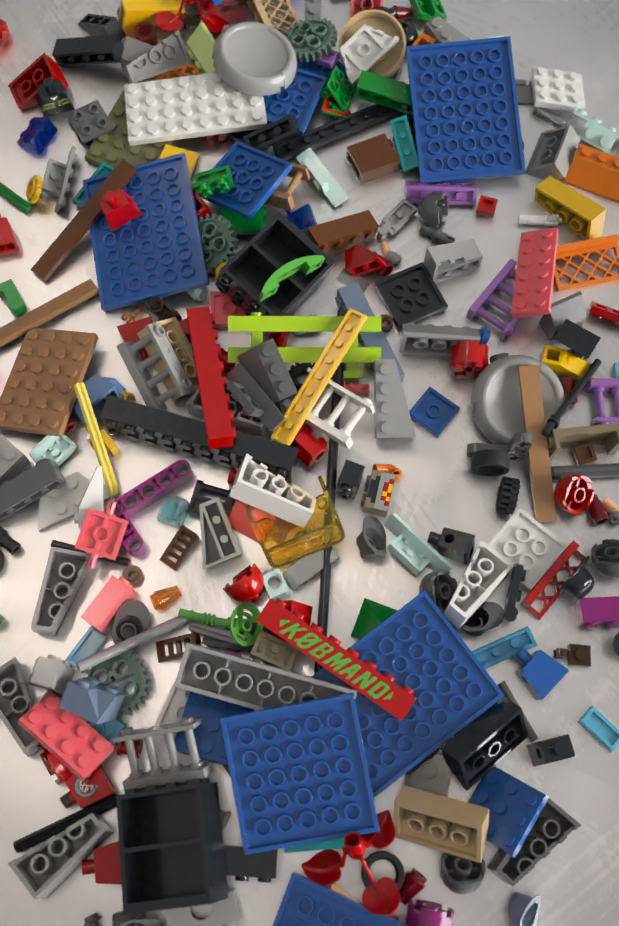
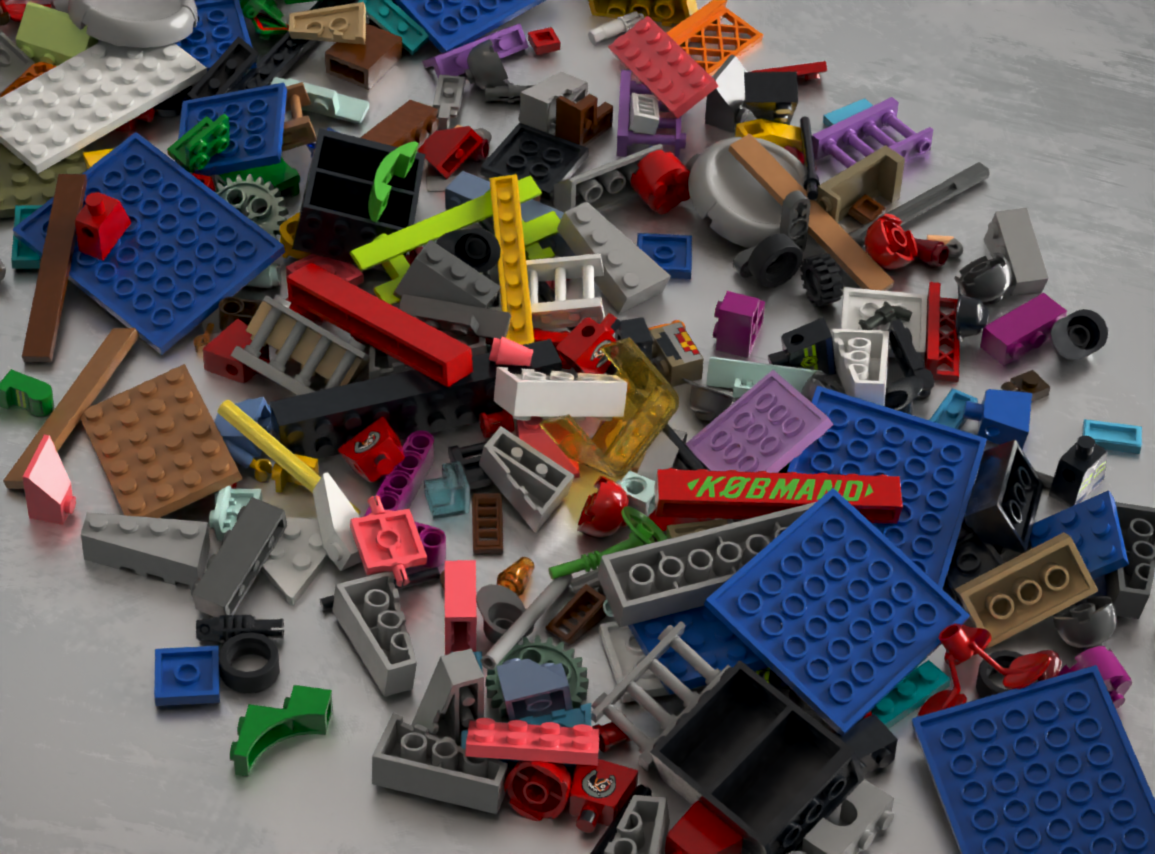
camera: 35 degrees left, 25 degrees down
none -> tan wing [289,2,366,44]
none -> red torso [337,416,405,483]
none -> black piece [436,228,501,272]
none -> coral cone [489,336,533,367]
none -> reddish brown panel [555,93,613,147]
none -> red torso [555,313,622,374]
none -> white slope [629,93,659,135]
none -> lavender plate [686,370,834,473]
none -> magenta brick [713,291,765,358]
none -> pearl dark grey piece [858,301,912,330]

